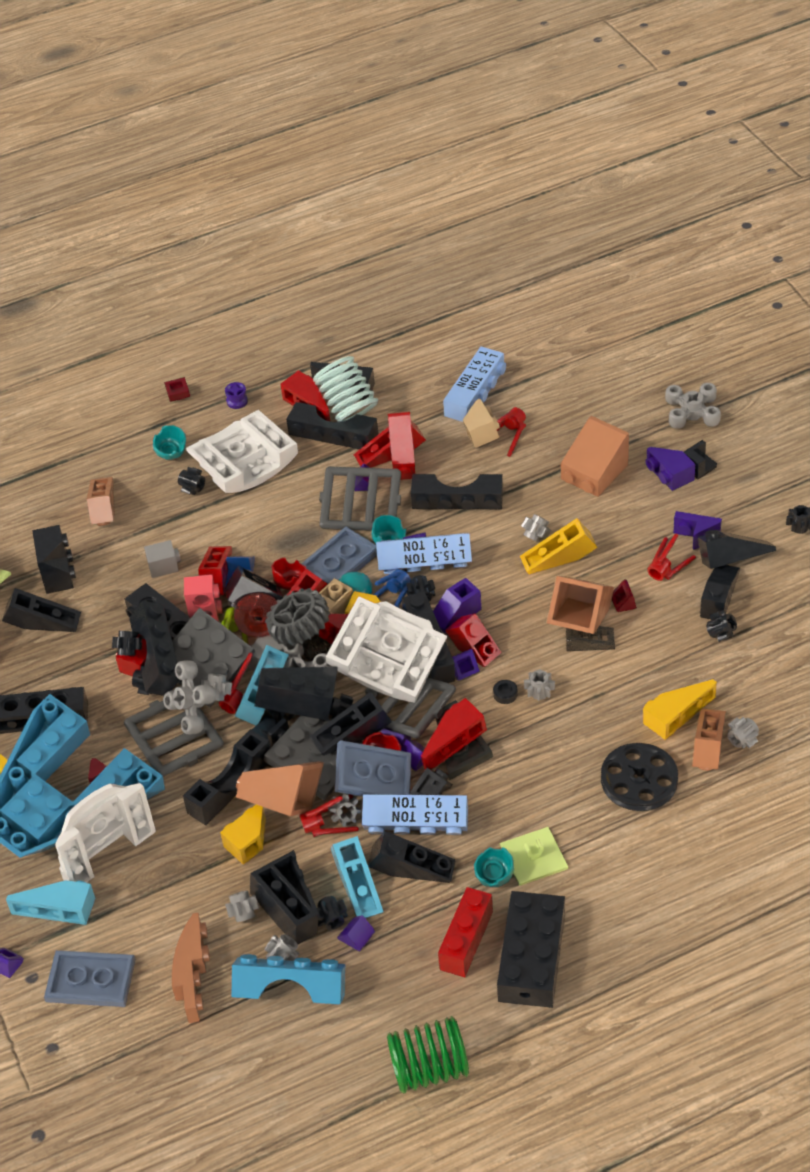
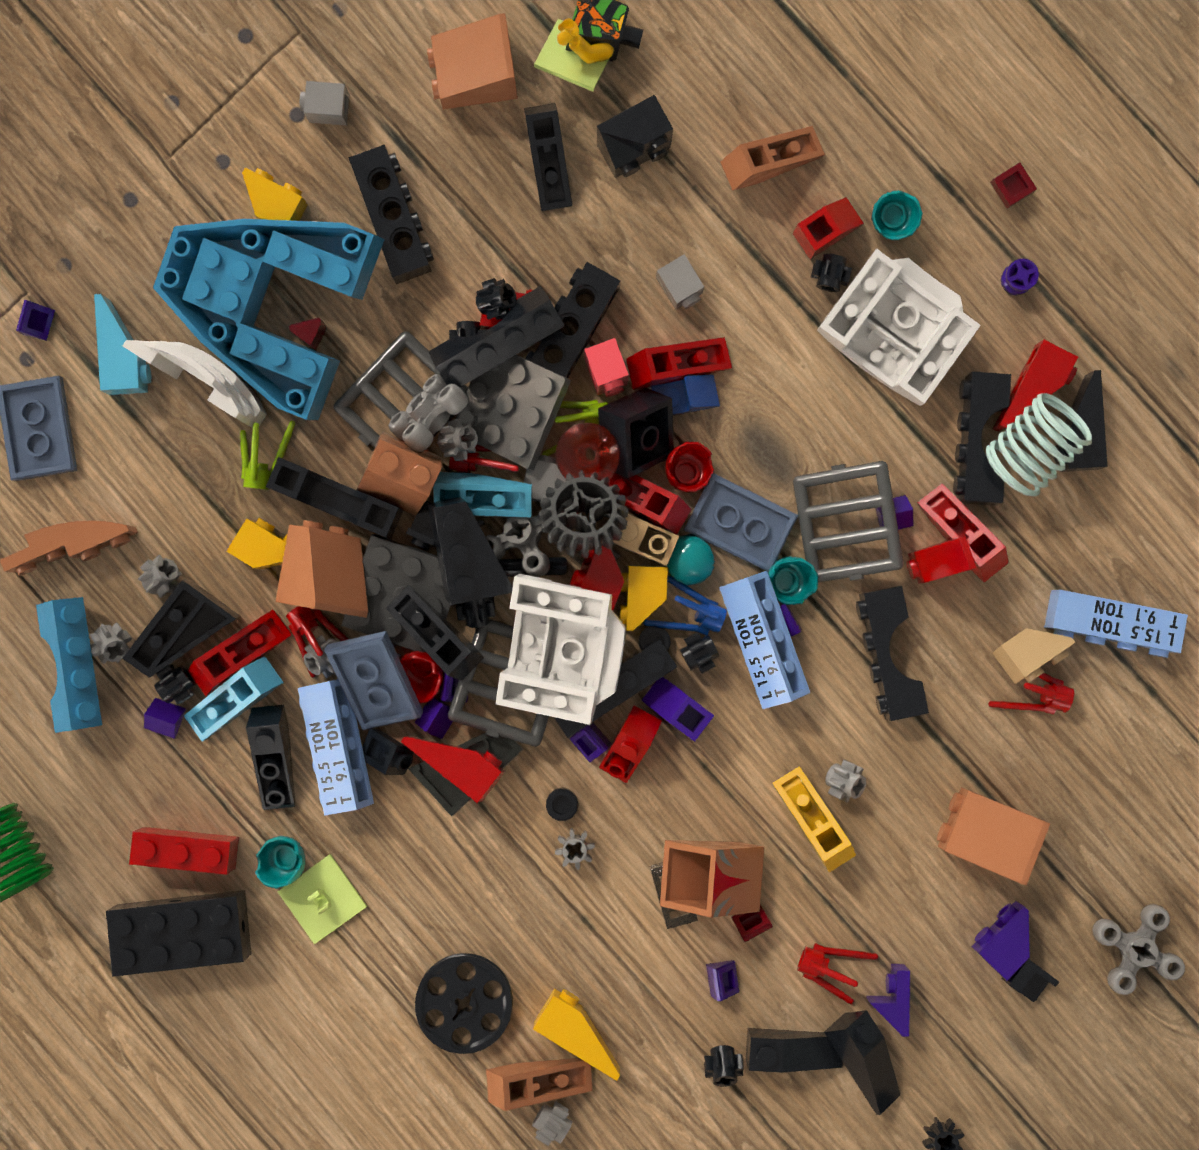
camera: 70 degrees right, 40 degrees up
none -> red slope [187,609,292,697]
none -> lime plant [240,420,295,490]
none -> nougat slope [357,431,442,516]
none -> dark purple slope [706,960,739,1001]
none -> red slope [793,197,864,260]

